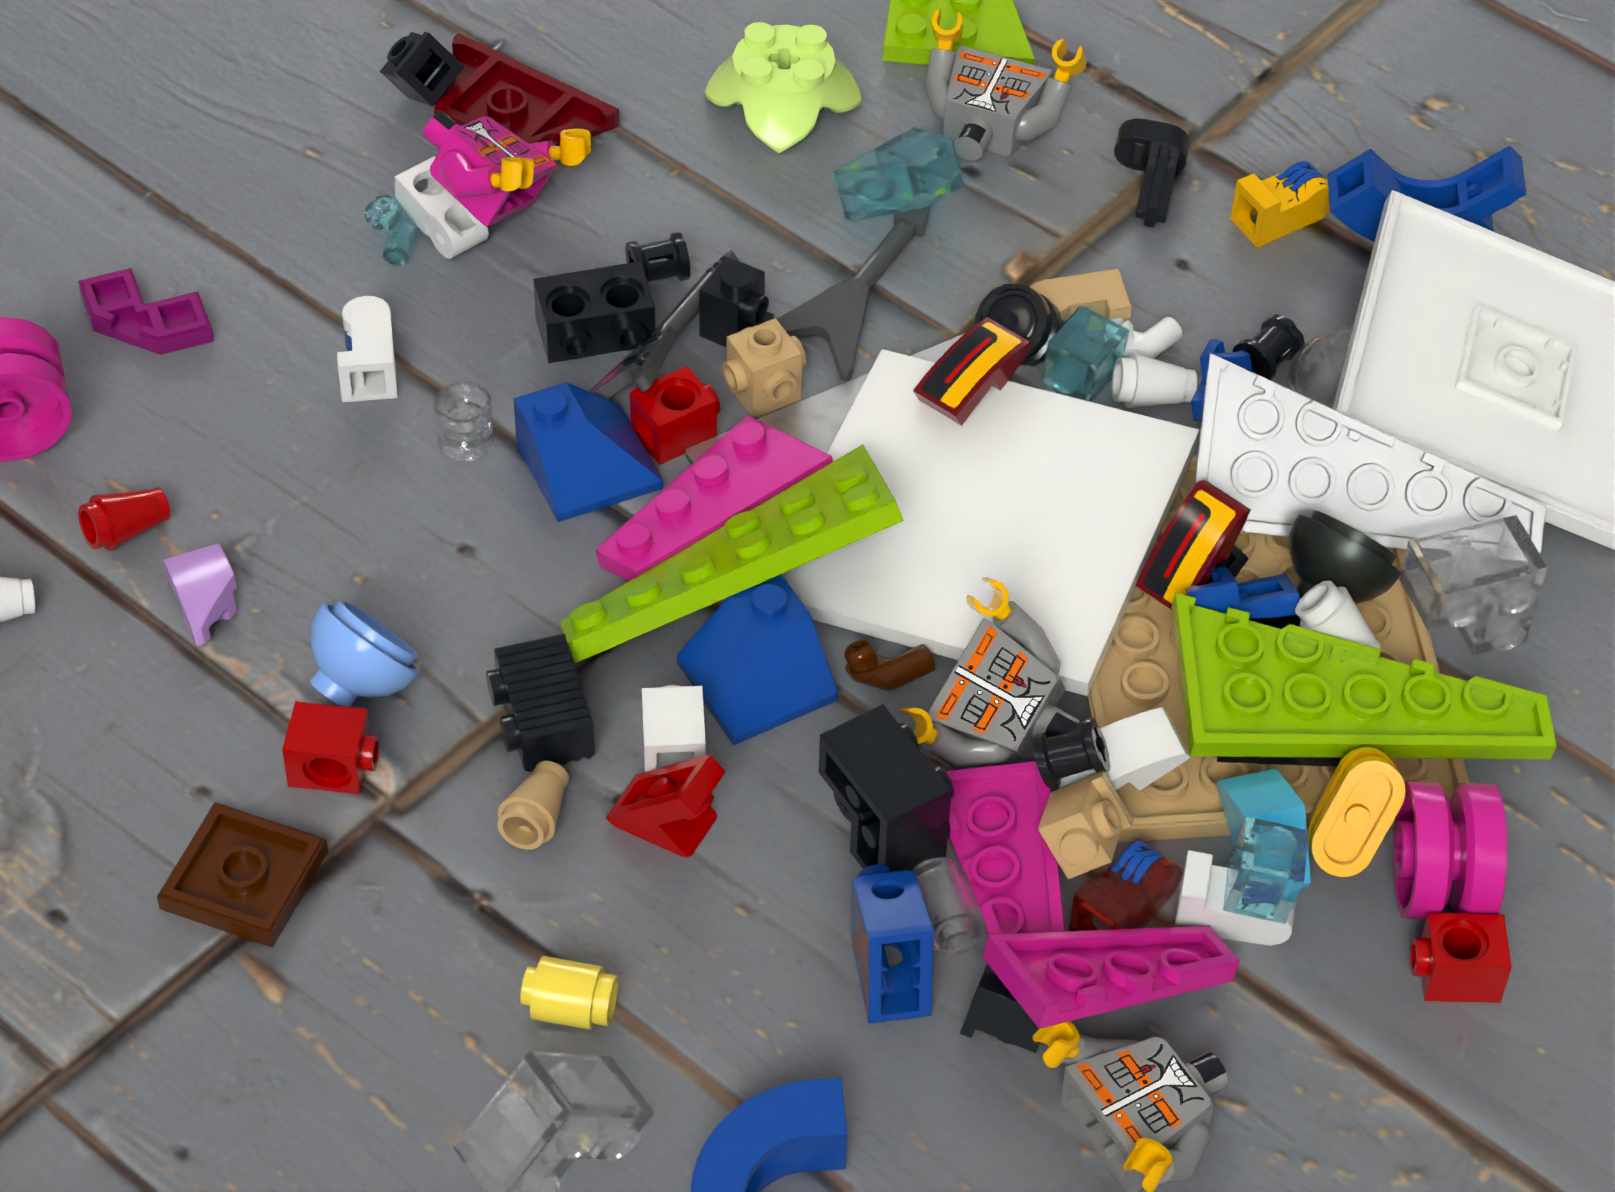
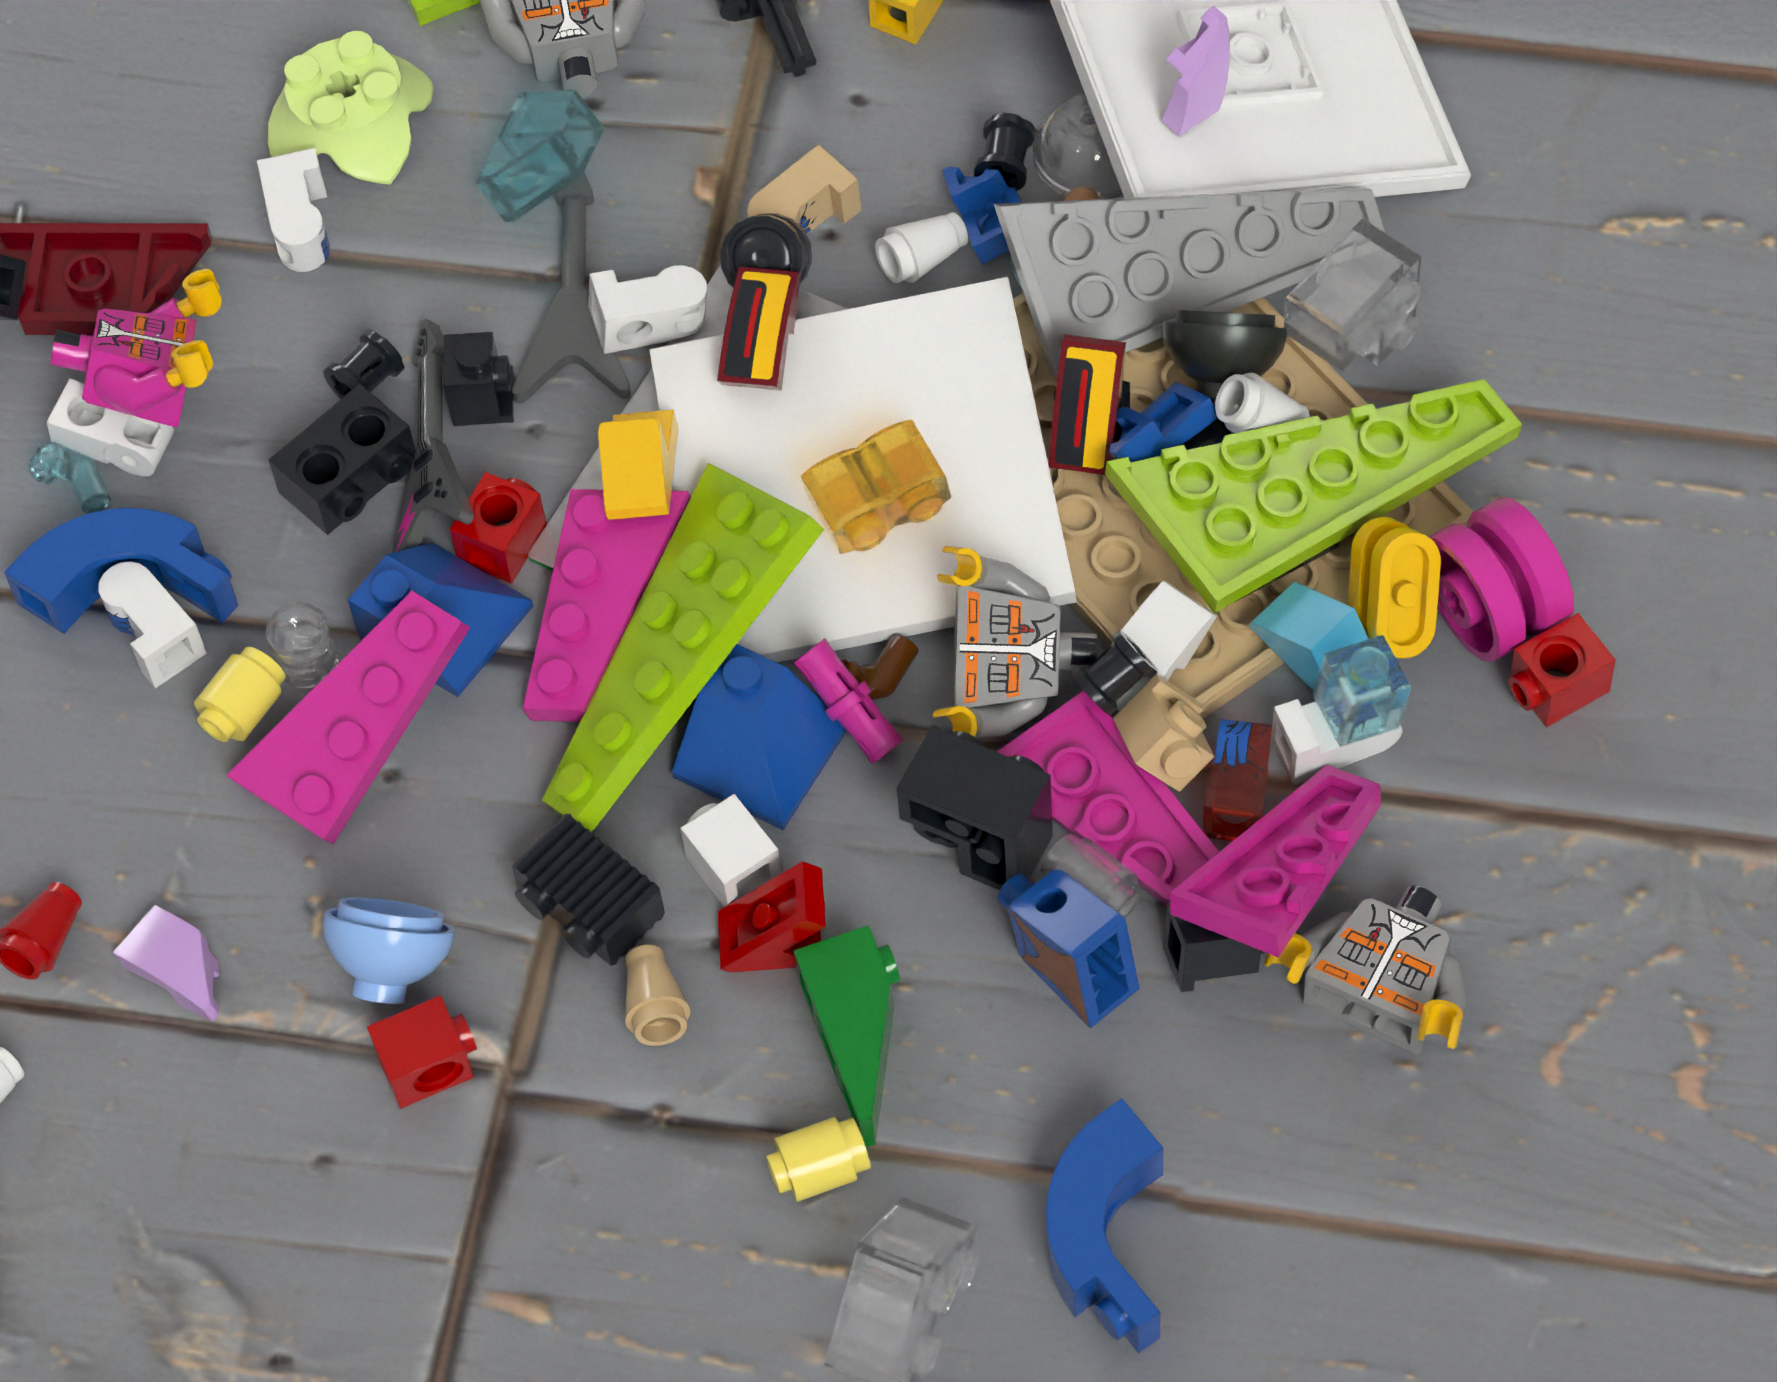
camera: 25 degrees left, 10 degrees up
reddish brown tile [157,802,328,948] -> none
tan brick [722,318,806,418] -> none
clear light blue brick [1041,306,1130,402] -> none
white arm [1103,317,1182,359] -> none
none -> blue arch [4,508,238,634]
none -> light yellow brick [194,647,286,742]
none -> dark pink wing [226,591,470,844]
none -> white leg [257,148,330,272]
none -> white leg [588,265,707,354]
none -> yellow slope [598,409,678,520]
none -> dark pink pin [793,638,904,764]
none -> green slope [793,925,900,1148]
none -> clear yellow brick [801,419,951,554]
none -> lavender slope [1162,6,1230,137]

